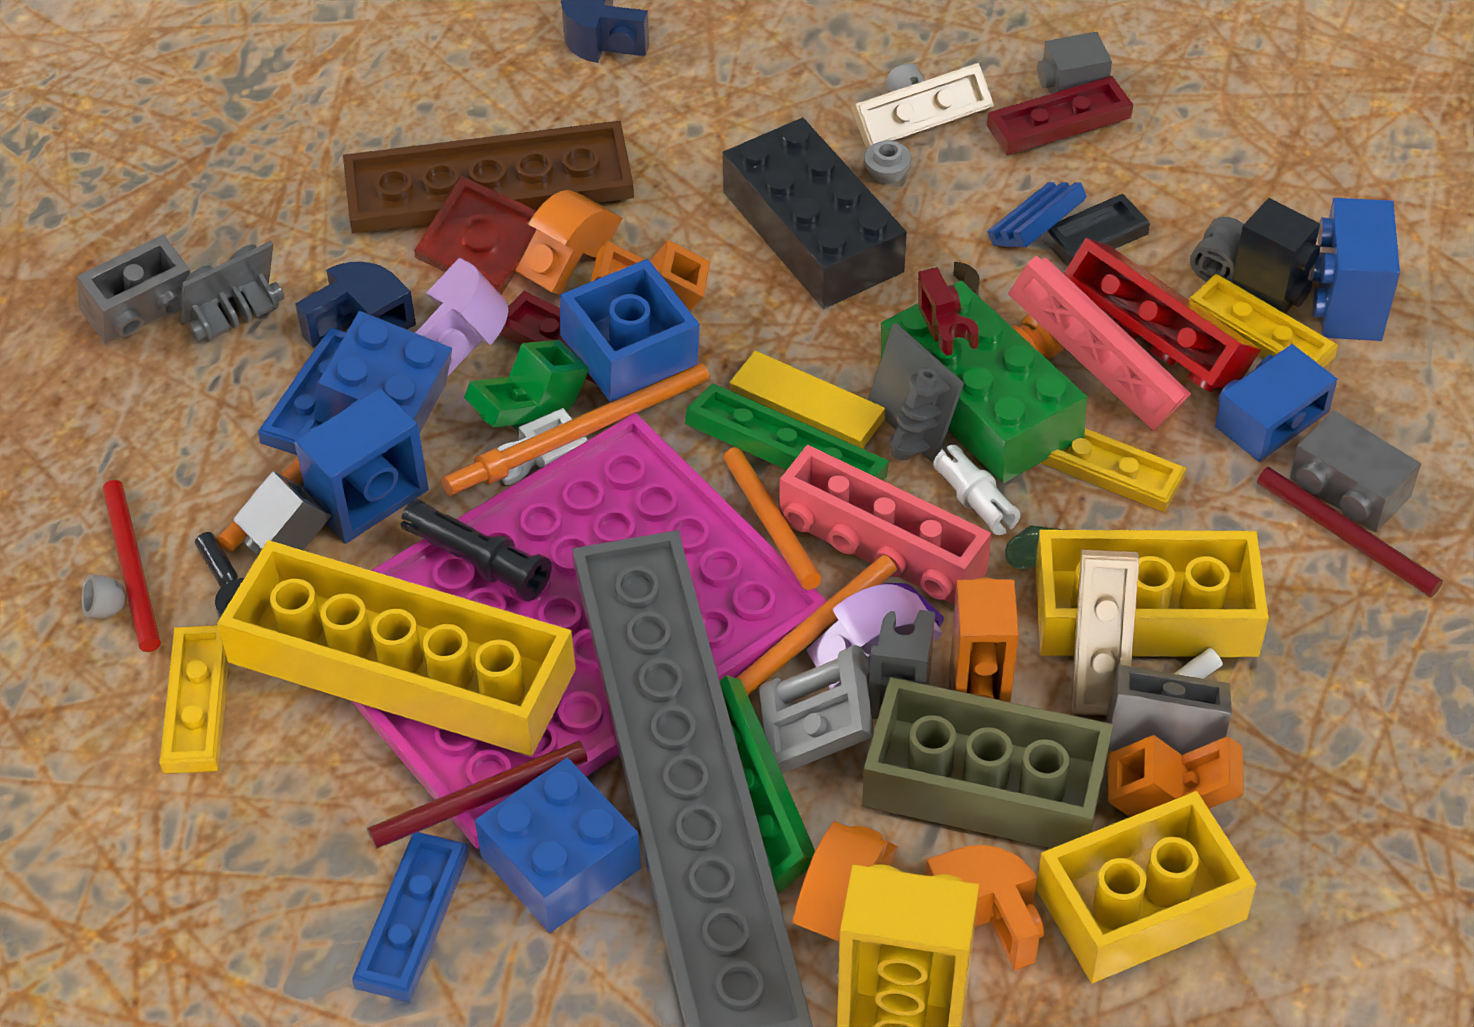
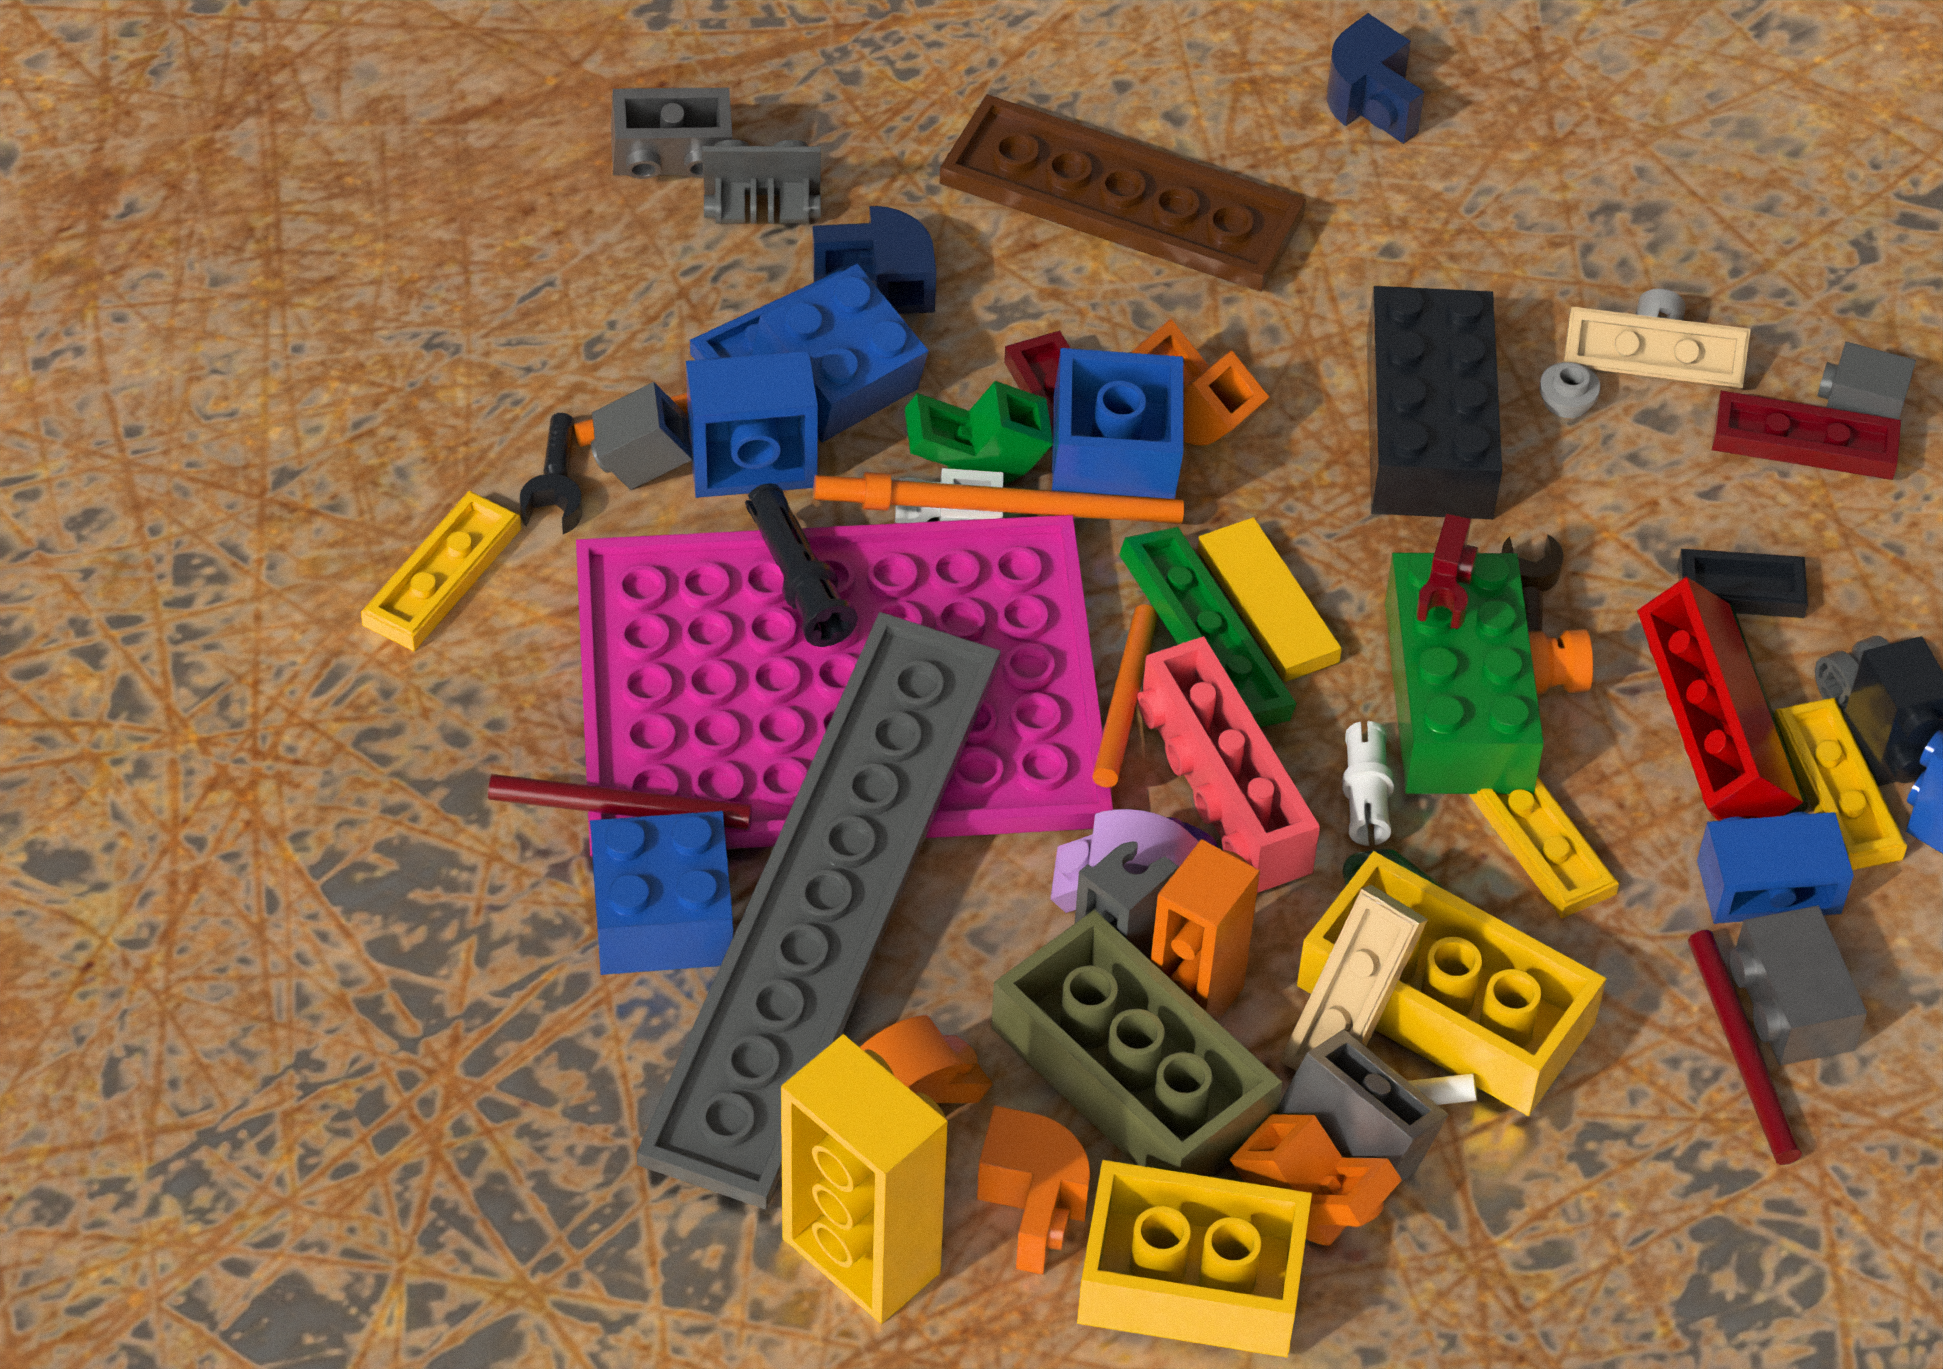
camera: 30 degrees right, 0 degrees up
light grey hinge [82,575,125,618] -> none
red bar [102,480,161,652] -> none
yellow brick [217,540,576,757] -> none
blue tile [352,832,469,1003] -> none
clear red tile [414,176,537,295] -> none
lavender brick [415,258,508,376] -> none
orange brick [515,190,623,295] -> none
green plate [720,675,815,893] -> none
orange bar [736,554,897,696] -> none
light grey plate [760,645,874,774] -> none
dark grey hinge [868,323,964,463] -> none
blue tile [987,182,1087,247] -> none
coral fence [1008,255,1191,431] -> none

